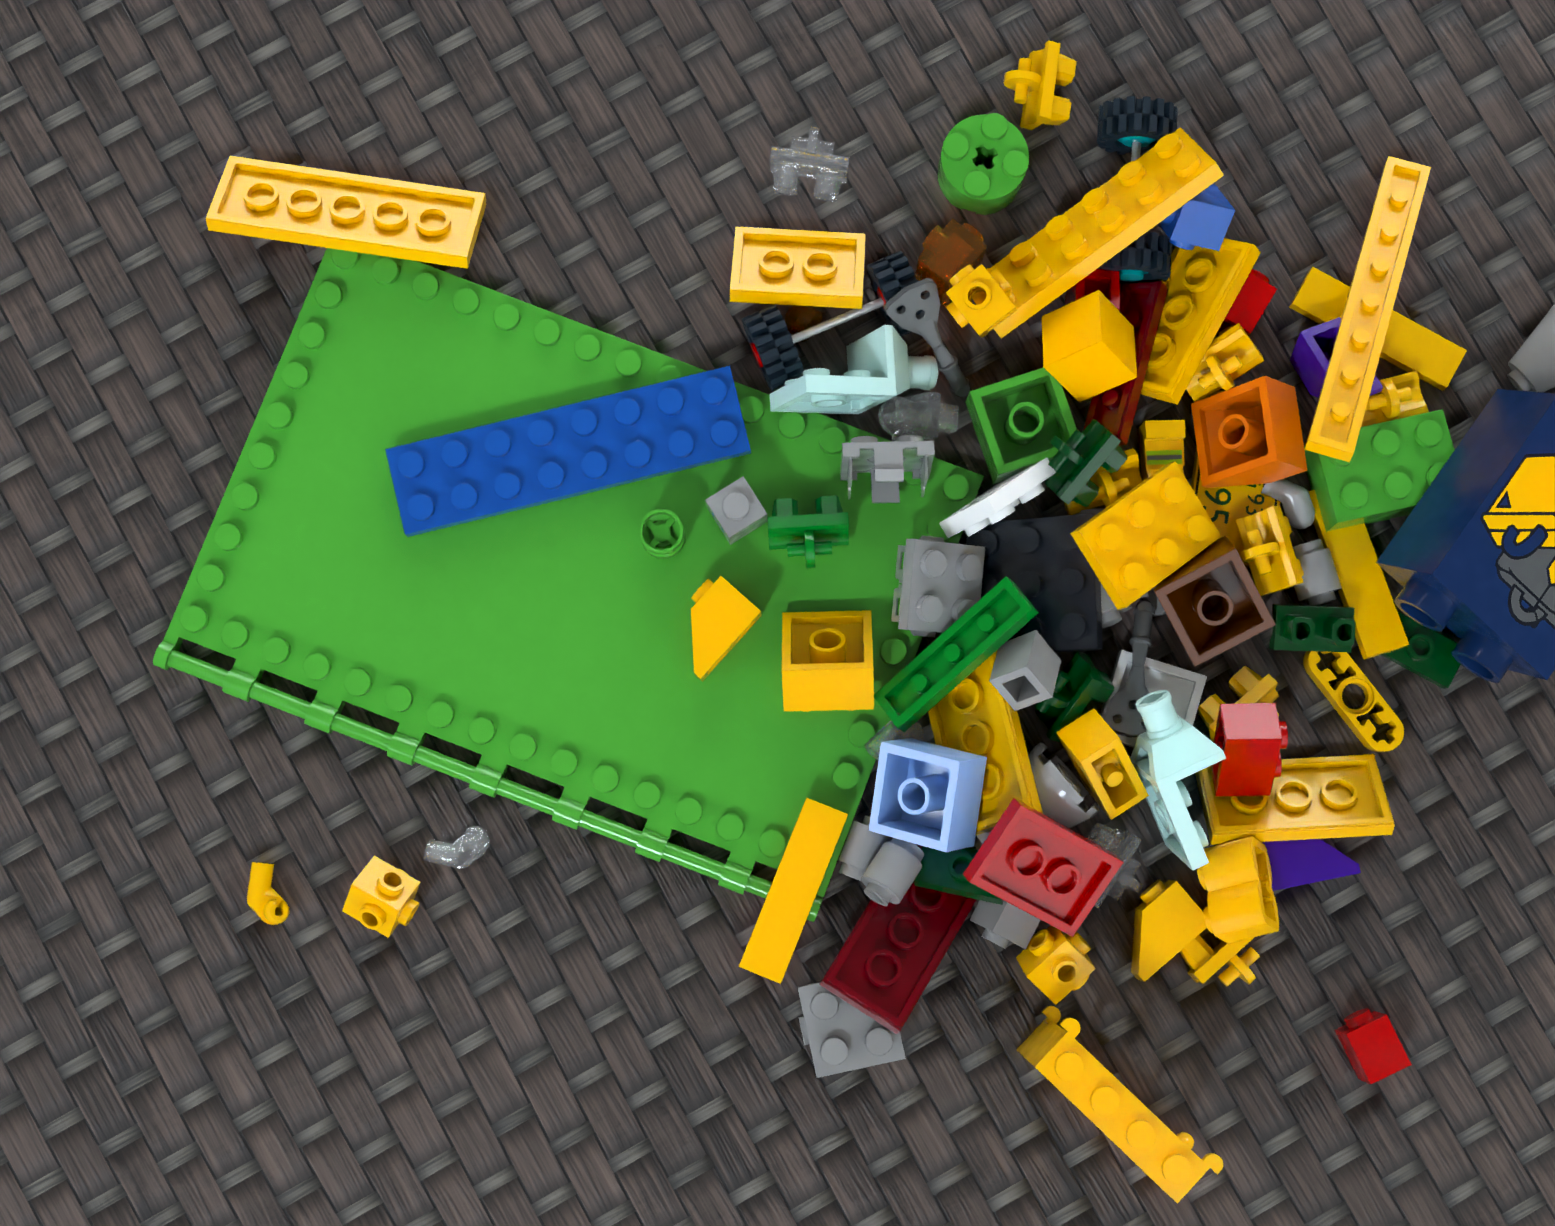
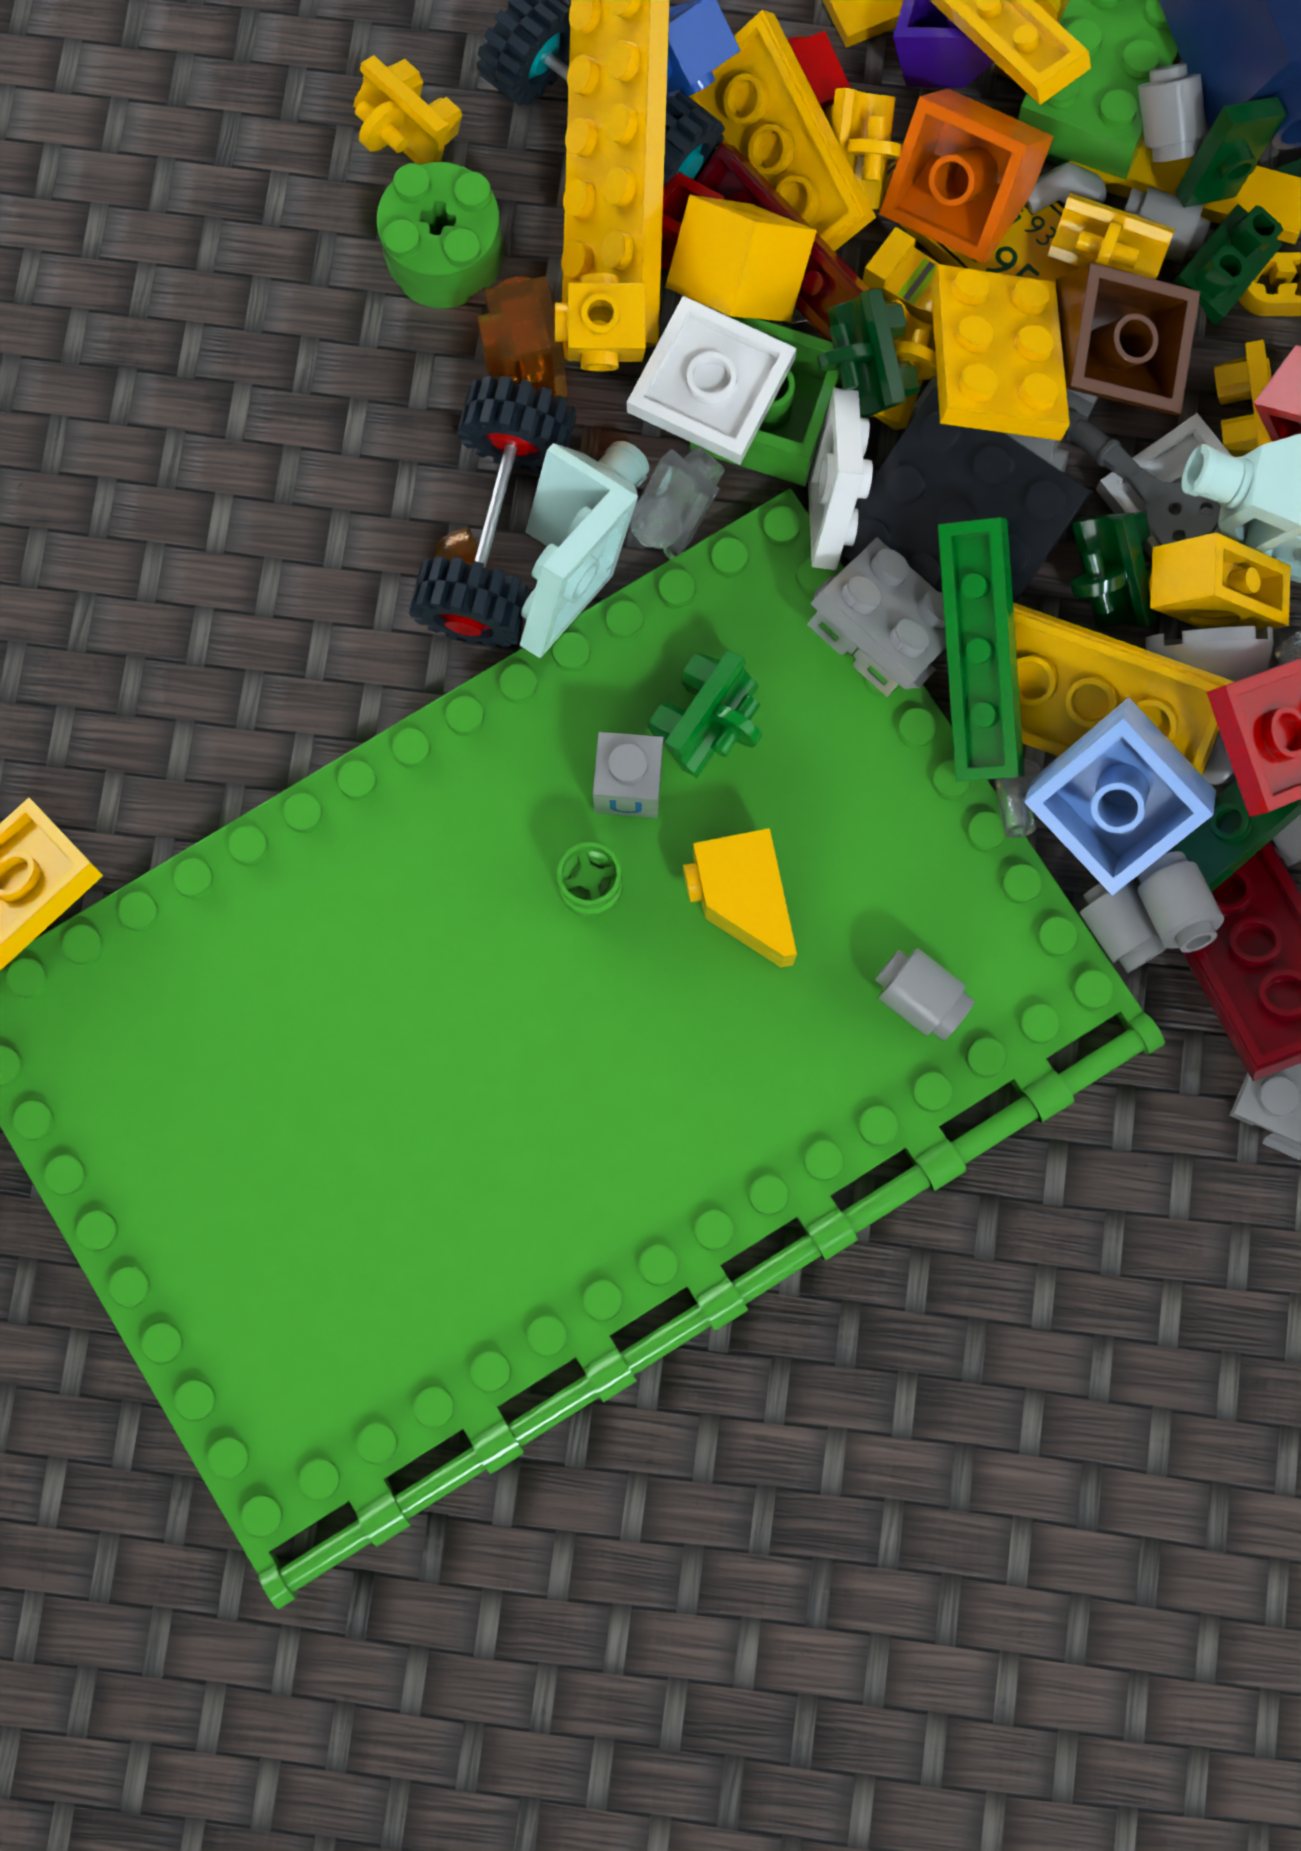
camera: 55 degrees left, 5 degrees down
yellow arm [247,862,289,925] -> none
yellow brick [342,855,421,938] -> none
blue plate [385,366,751,537] -> none
clear arm [424,826,490,869] -> none
yellow plate [730,227,865,309] -> none
yellow tile [739,797,848,984] -> none
clear hips [770,126,850,202] -> none
yellow slope [782,610,874,712] -> none
light grey piece [840,435,935,503] -> none
dark grey piece [884,278,971,397] -> none
light grey brick [989,630,1061,711] -> none
none -> white plate [627,296,797,465]
none -> light grey brick [875,947,975,1041]
none -> light grey brick [1138,63,1207,162]
none -> dark green plate [1175,97,1287,208]

